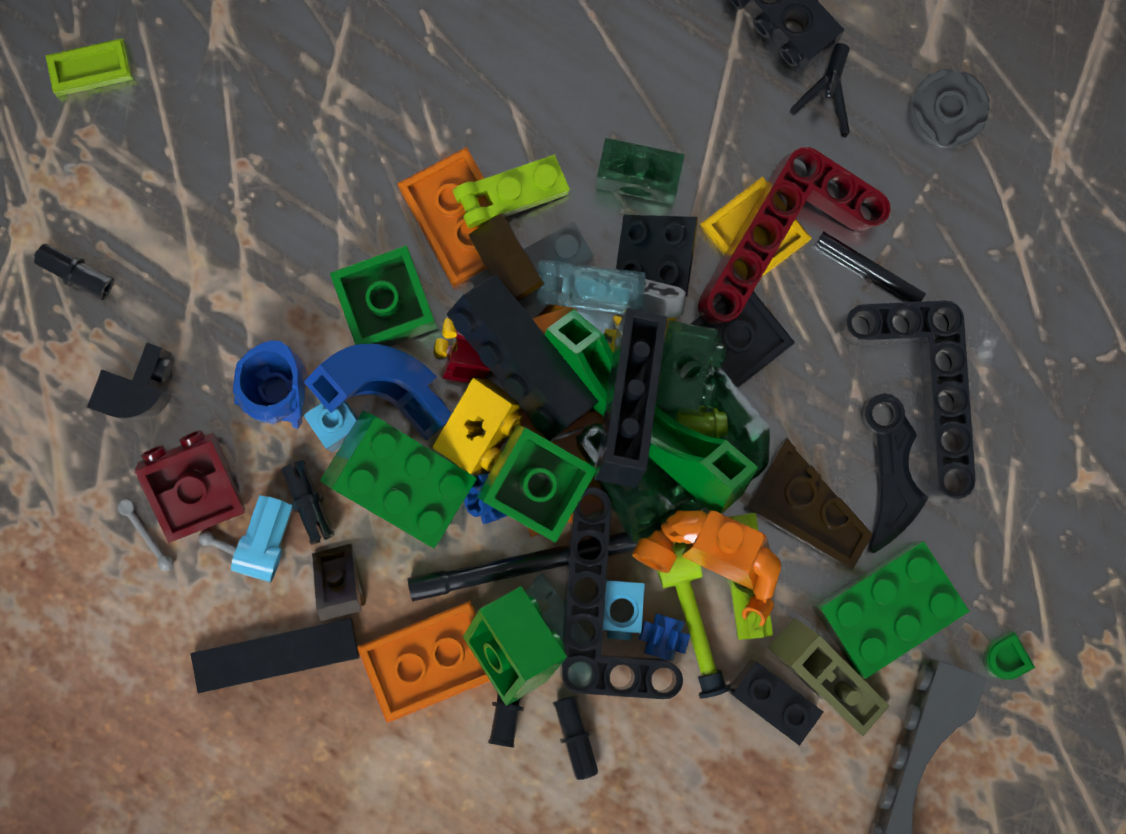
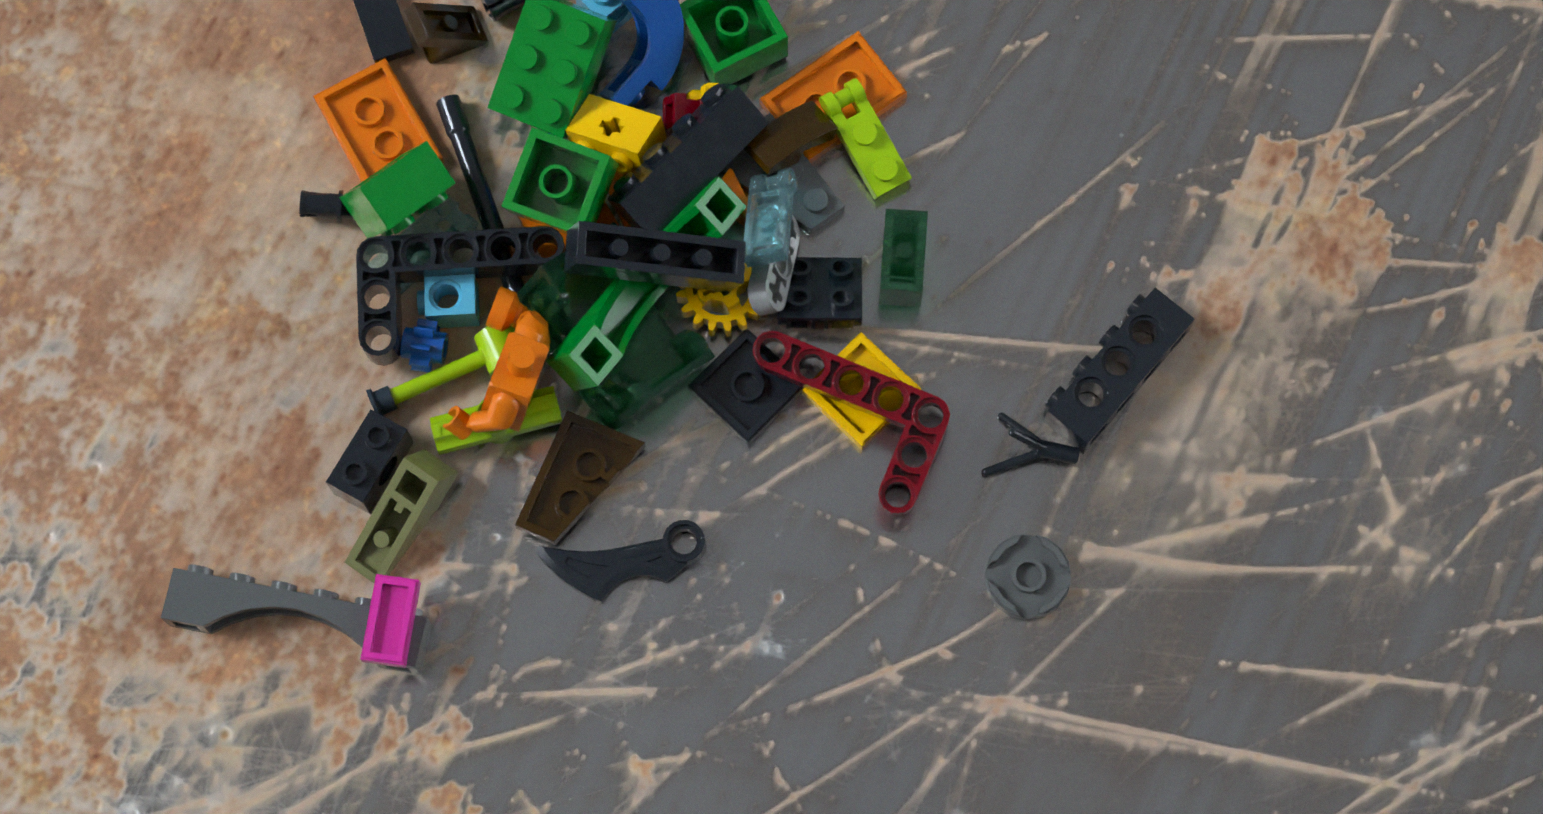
camera: 85 degrees right, 10 degrees down
black axle [553,695,598,780] -> none
clear green brick [656,320,727,417] -> none
lime pin [676,408,728,438] -> none
green brick [813,541,970,679] -> none
black bar [815,231,926,302] -> none
black beam [840,300,976,501] -> none
green tile [983,631,1035,680] -> none
none -> dark pink tile [360,574,421,668]

